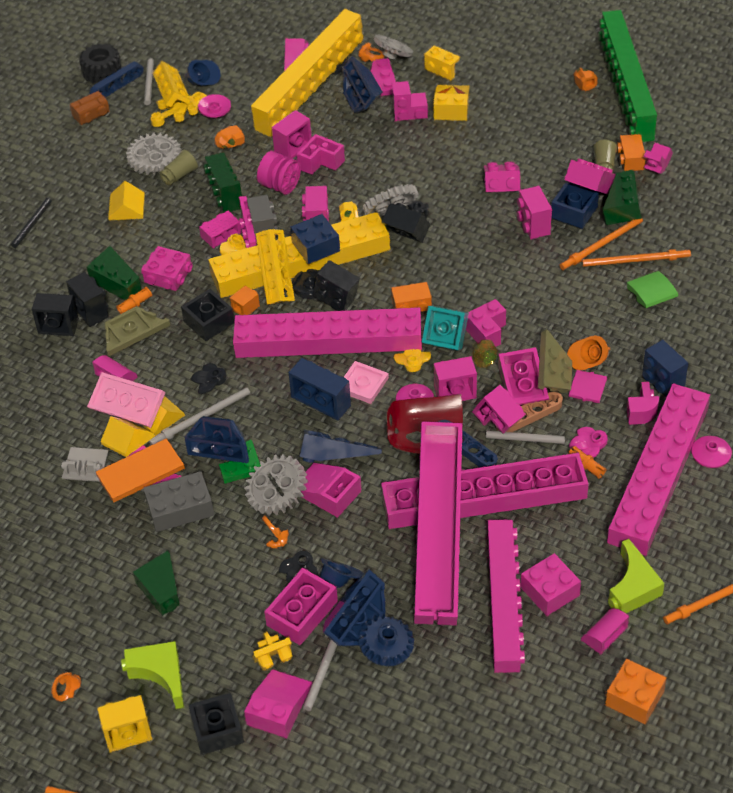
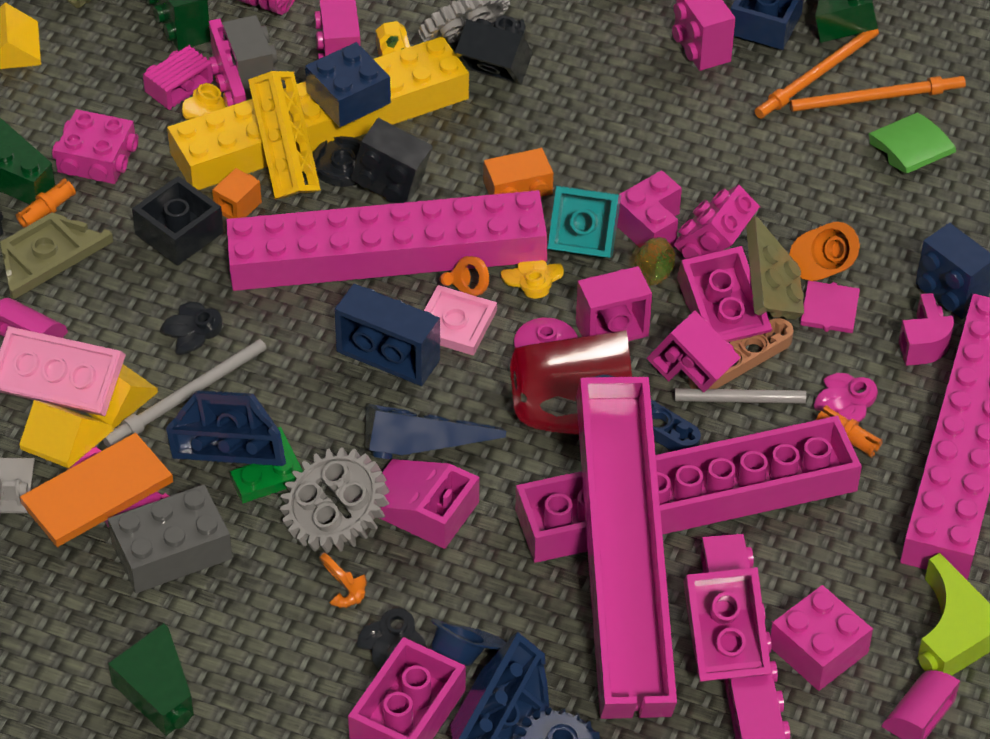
camera: 10 degrees left, 0 degrees up
none -> orange piece [439,256,489,296]
none -> dark pink brick [673,184,760,259]
none -> dark pink slope [684,567,772,682]

